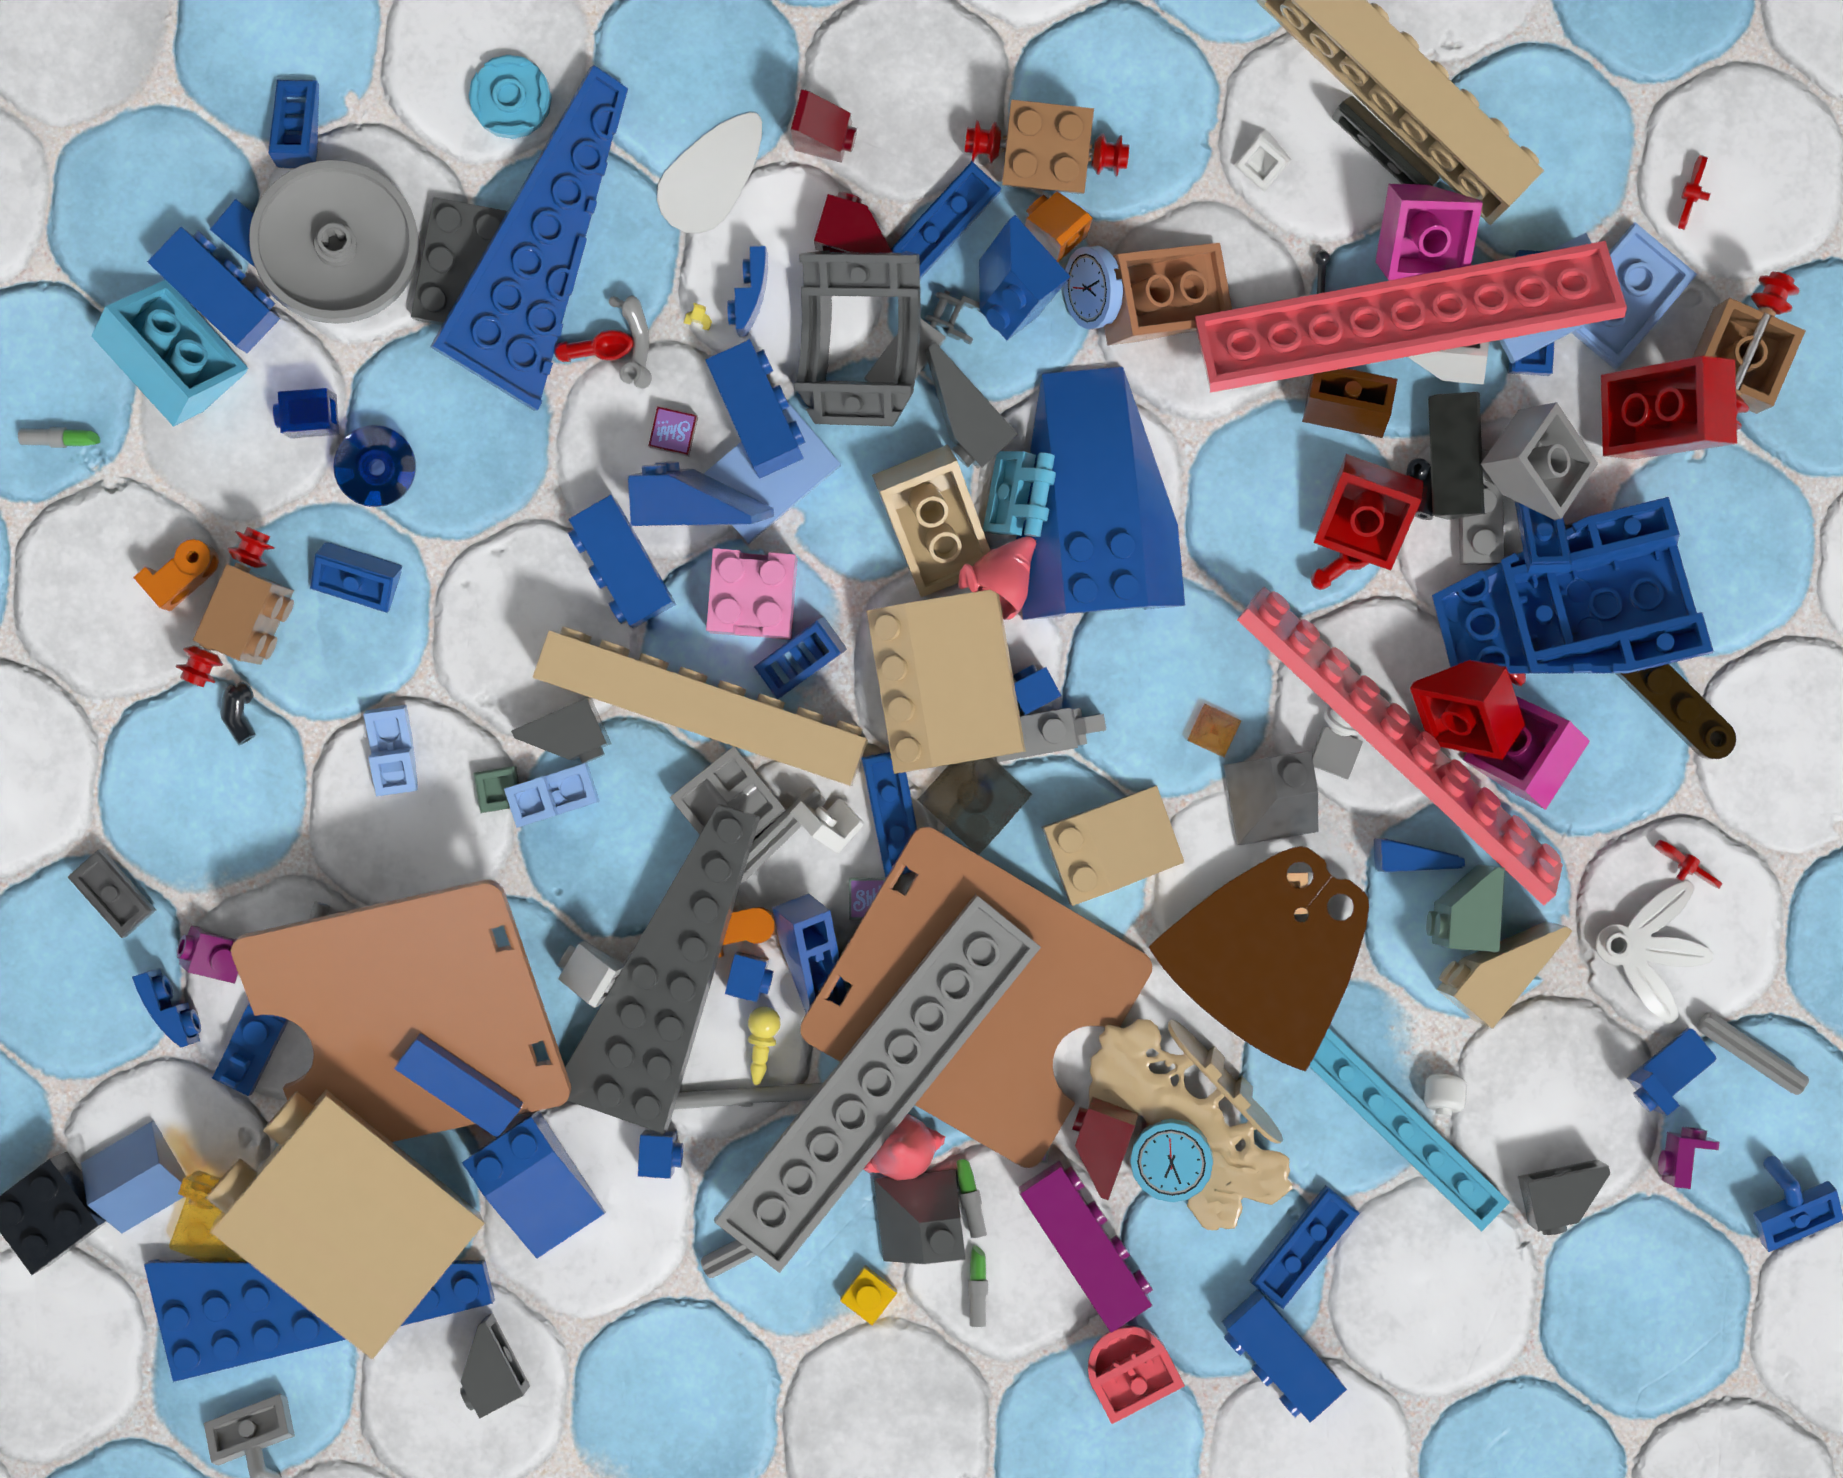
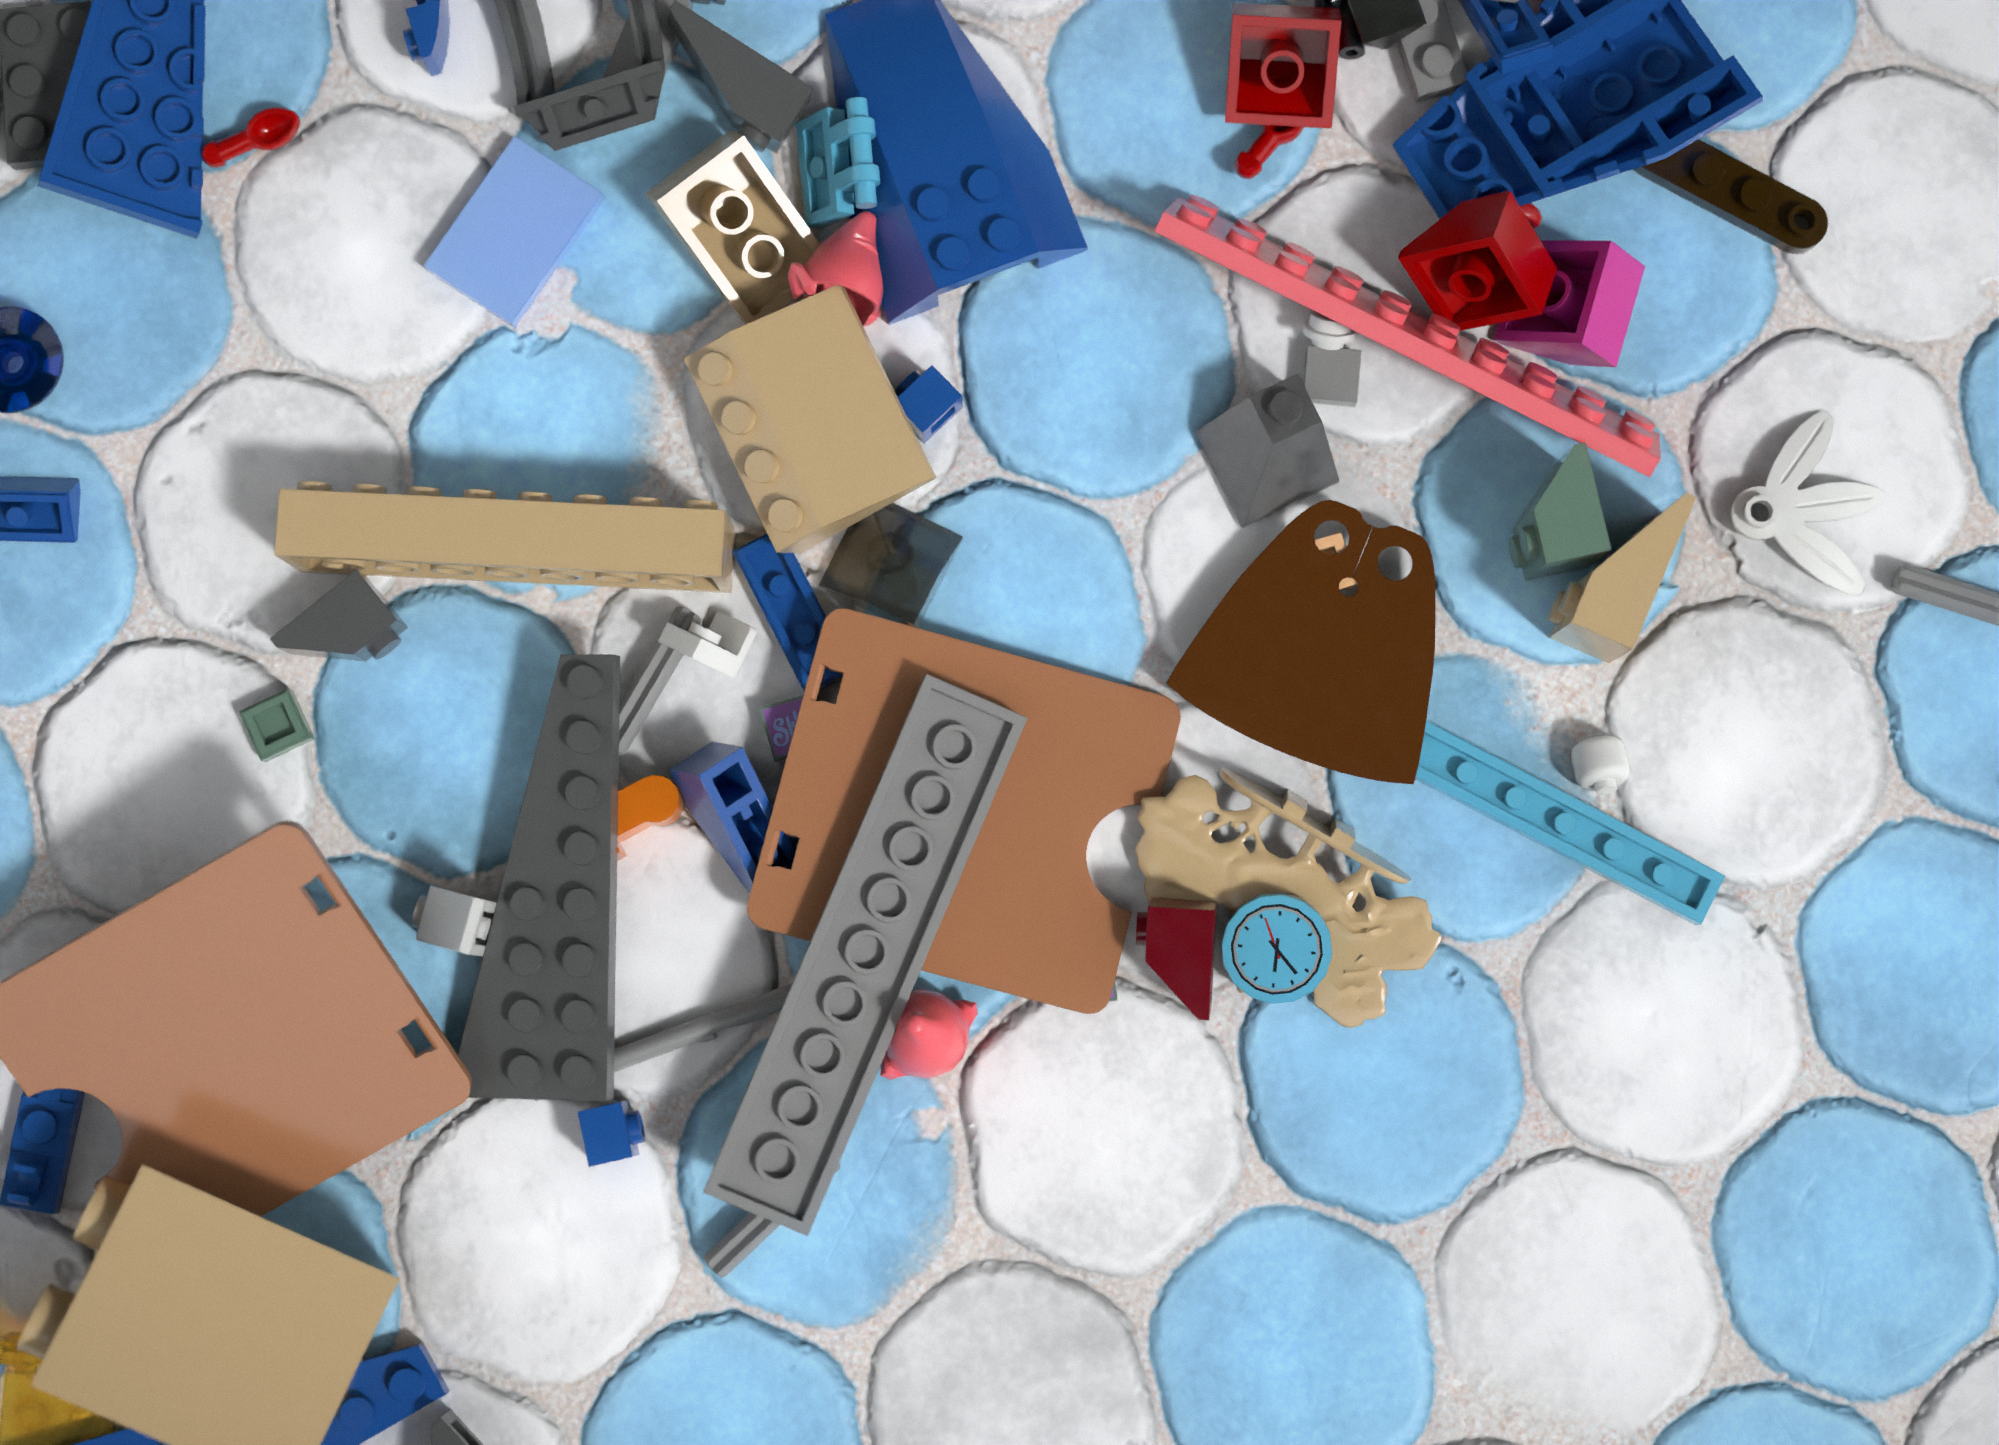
camera: 20 degrees left, 5 degrees down
light blue slope [363,704,418,797] -> none
blue tile [394,1033,523,1138] -> none
blue slope [462,1111,606,1259] -> none
light blue slope [504,763,600,828] -> none
blue brick [568,495,677,629] -> none
light grey piece [609,295,652,389] -> none
blue slope [628,461,774,526] -> none
tile [648,406,698,457] -> none
light grey plate [670,746,786,836] -> none
light yellow piece [684,303,712,331] -> none
blue brick [705,339,806,479] -> none
bright pink piece [706,548,798,640] -> none
blue plate [725,951,774,1002] -> none
light yellow bar [748,1006,781,1085] -> none
blue slope [754,617,847,699] -> none
yellow plate [840,1265,897,1326] -> none
dark grey slope [874,1169,965,1264] -> none
light grey piece [957,1159,987,1238] -> none
light grey piece [968,1245,988,1327] -> none
light grey hinge [996,708,1106,762] -> none
magenta brick [1018,1161,1153,1333] -> none
tan slope [1042,786,1185,906] -> none
coral slope [1088,1326,1185,1424] -> none
clear orange slope [1187,704,1241,758] -> none
blue brick [1222,1289,1347,1423] -> none
blue tile [1249,1185,1360,1309] -> none
blue slope [1374,838,1465,872] -> none
dark grey slope [1518,1159,1611,1235] -> none
blue bracket [1627,1028,1716,1116] -> none
red piece [1654,840,1723,889] -> none
magenta bracket [1658,1127,1720,1189] -> none

